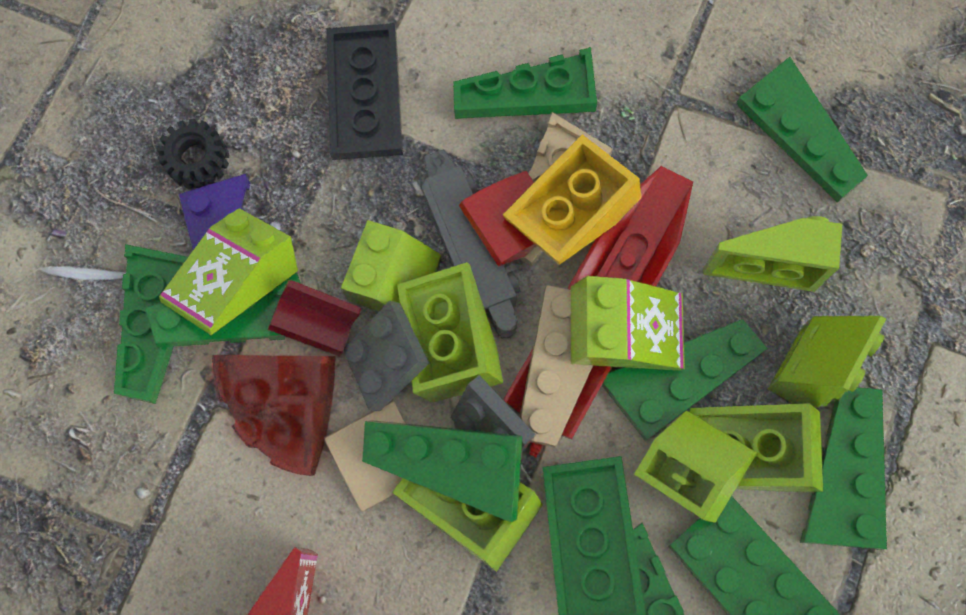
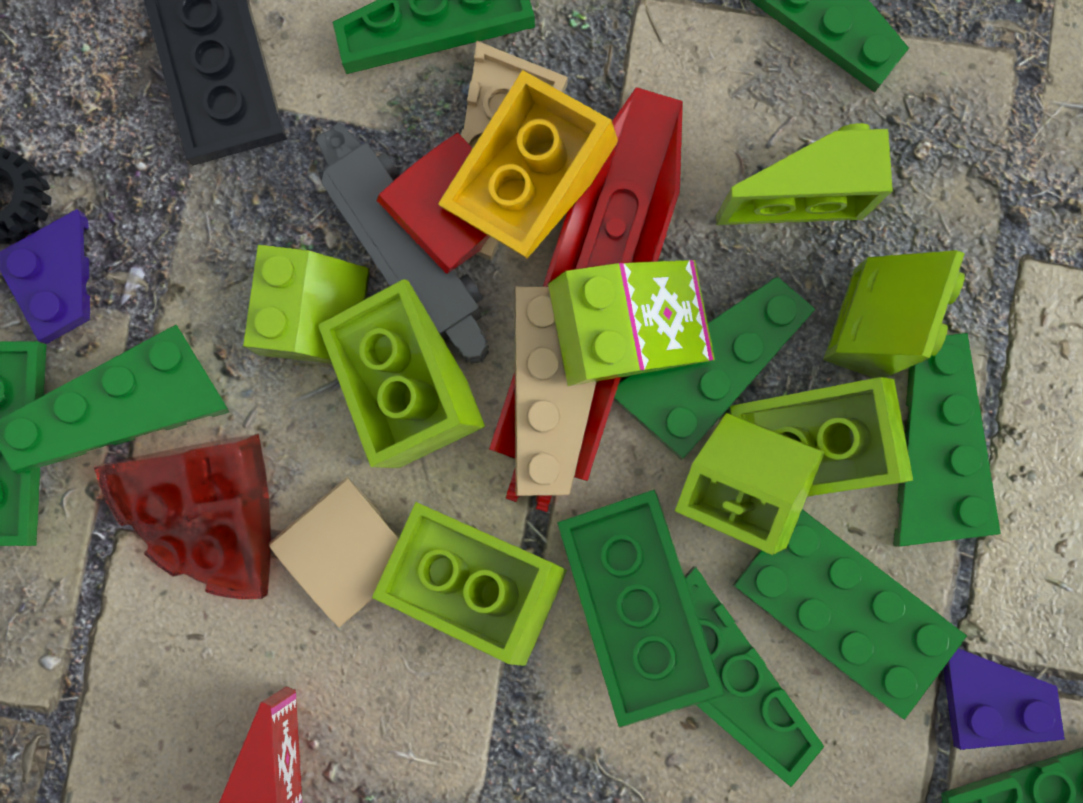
camera: 15 degrees left, 10 degrees up
lime slope [159,208,298,335] -> none
dark red panel [267,280,361,357] -> none
dark grey plate [344,301,429,411] -> none
green wing [362,420,522,523] -> none
dark grey plate [450,375,536,454] -> none

